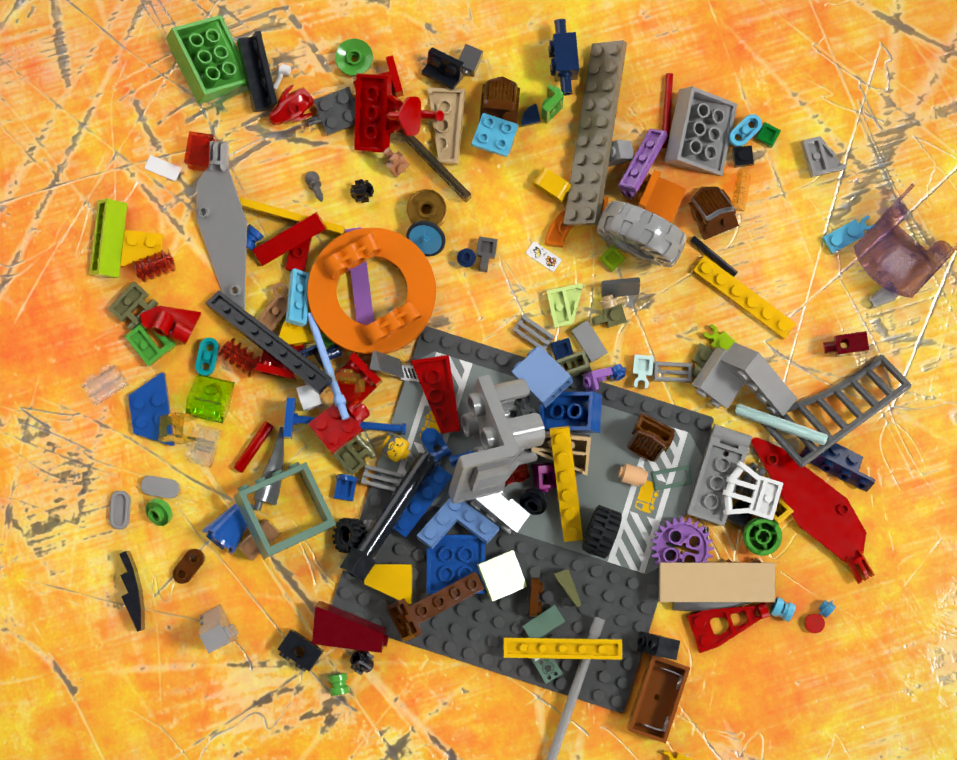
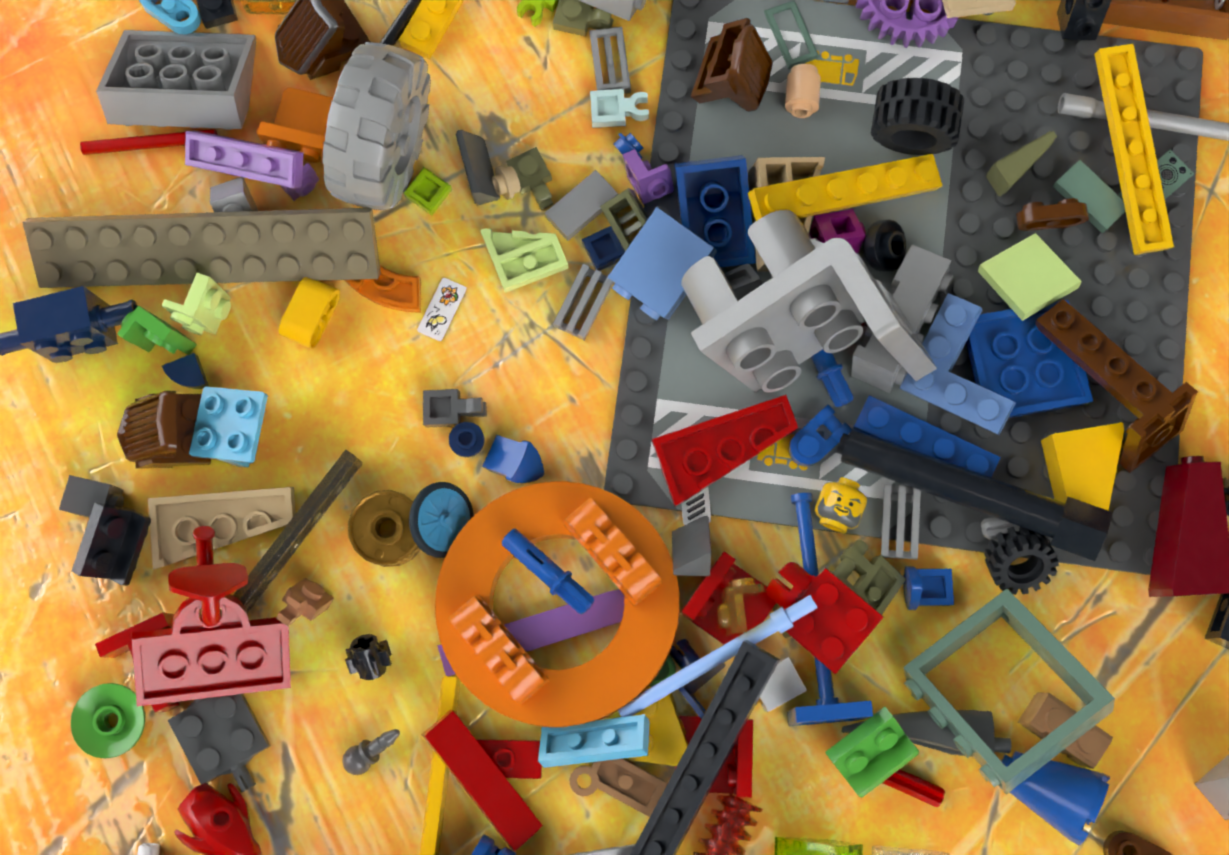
camera: 95 degrees left, 5 degrees down
none -> yellowish green bracket [162,273,231,335]
none -> blue tile [482,435,544,483]
none -> blue axle [501,528,595,614]
none -> bright green bracket [825,706,919,798]

